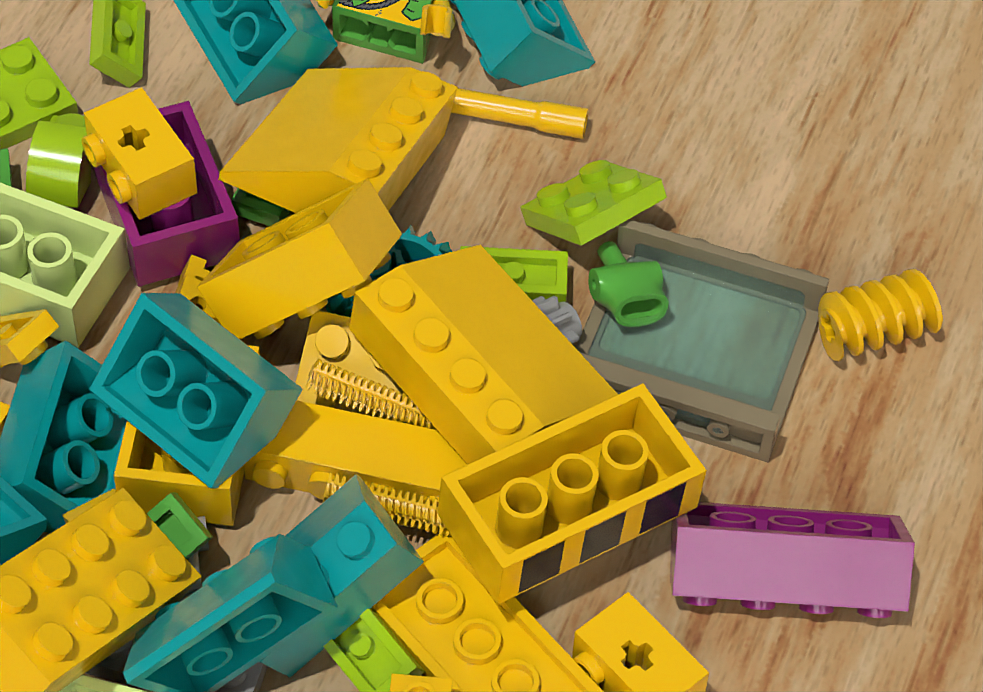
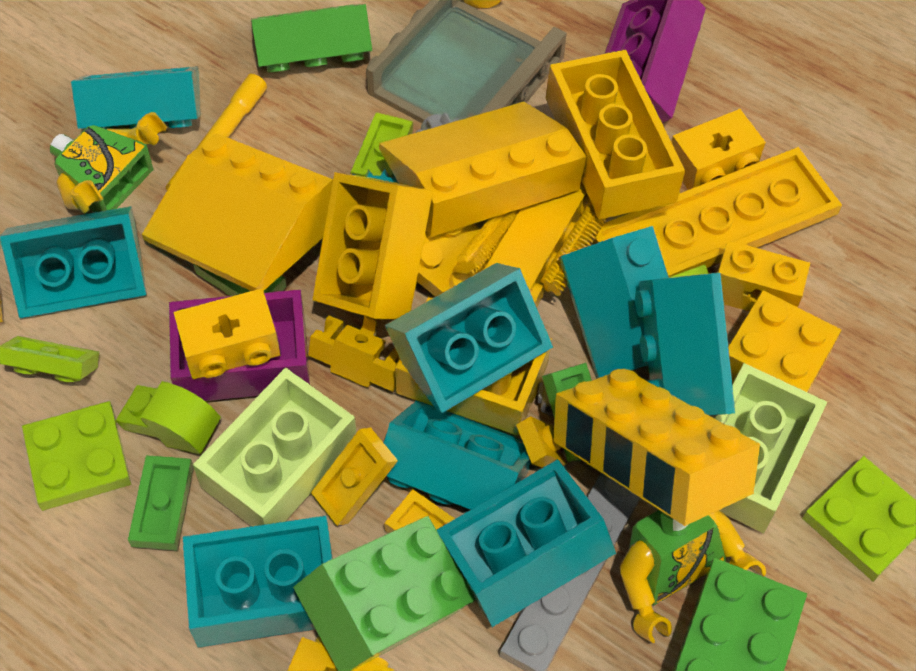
camera: 75 degrees left, 5 degrees up
lime plate [520,160,667,246] -> none
bright green piece [588,241,669,327] -> none
none -> bright green slope [251,3,373,72]

